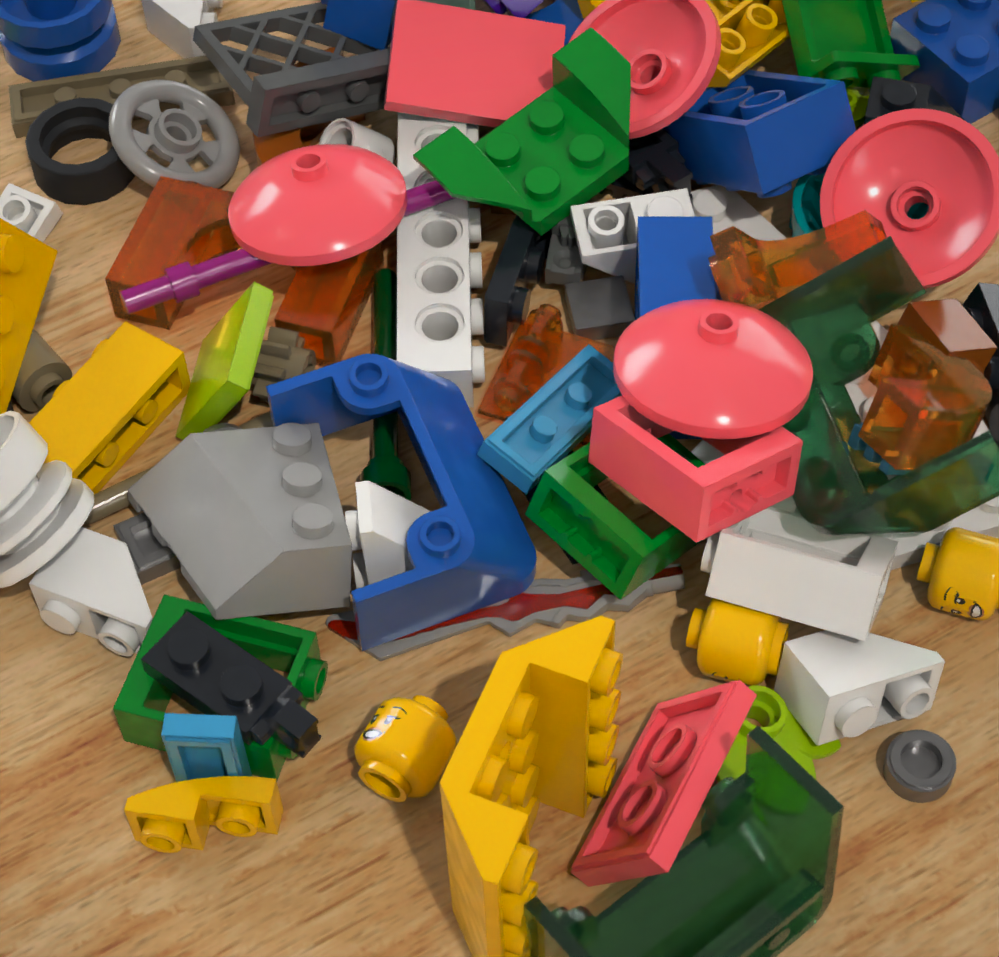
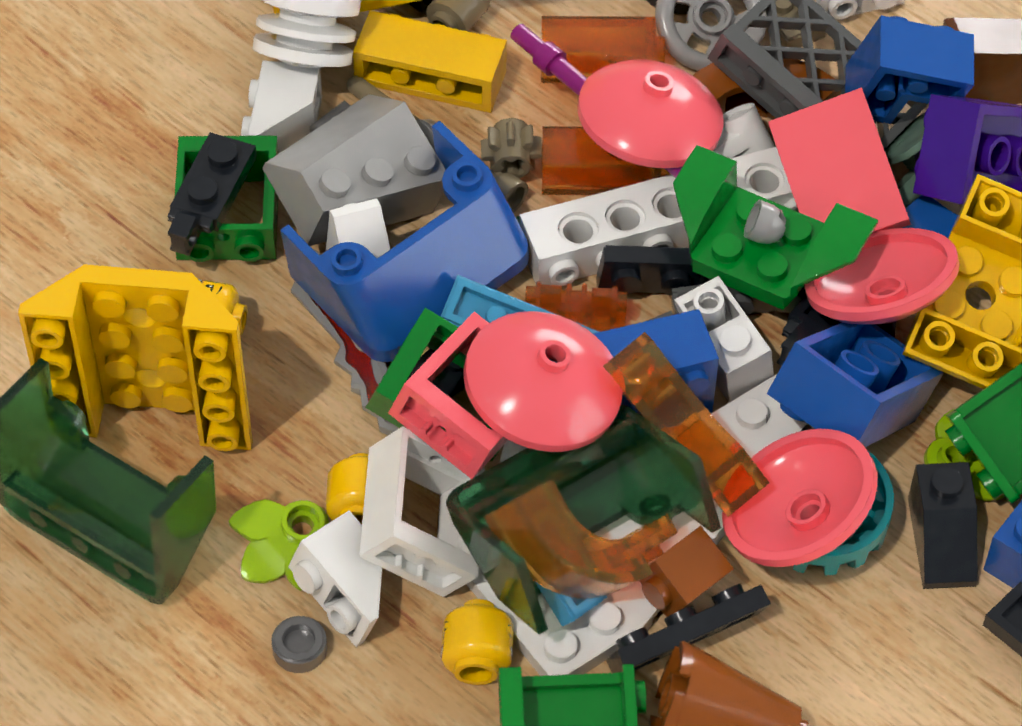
camera: 70 degrees right, 0 degrees up
yellow slope [124,776,284,853] -> none
dark azure tile [161,713,252,782] -> none
lime tile [175,281,274,440] -> none
coral tile [570,680,757,887] -> none
none -> light grey hinge [744,199,786,244]

